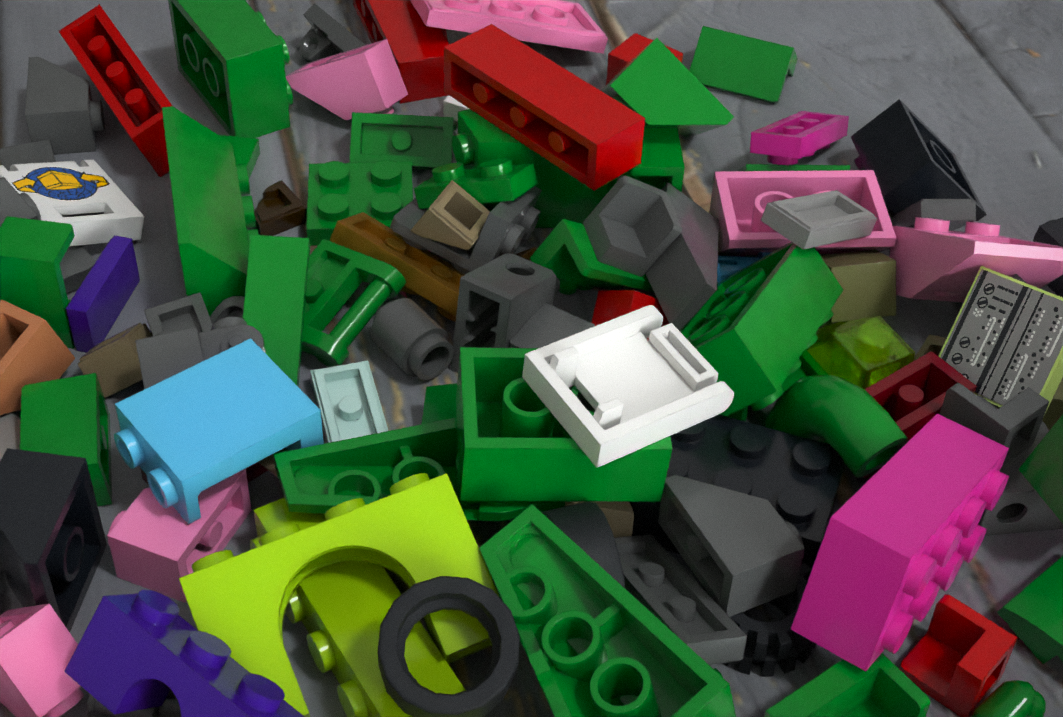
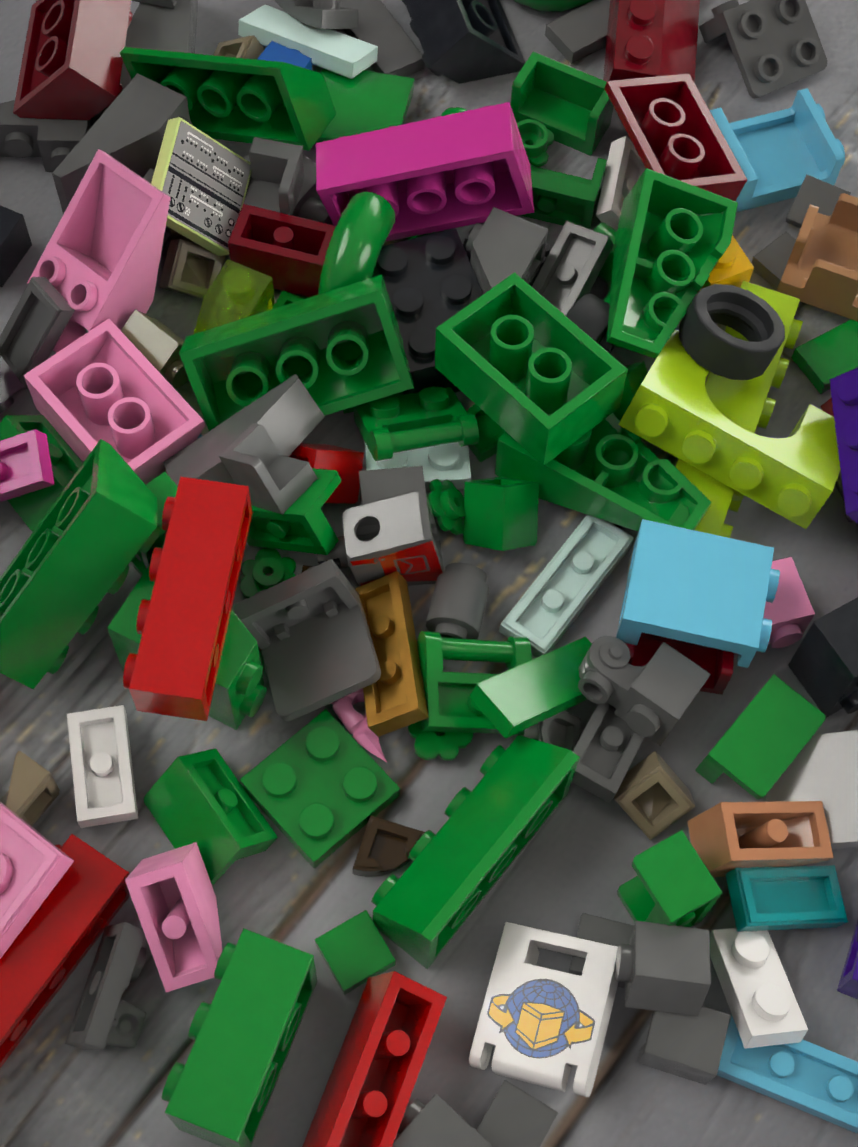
camera: 130 degrees left, 20 degrees up
dark purple tile [66,235,140,353] -> none
dark tan slope [410,180,490,250] -> none
green plate [414,157,538,209] -> none
white container [522,305,734,468] -> none
light grey tile [761,190,878,250] -> none

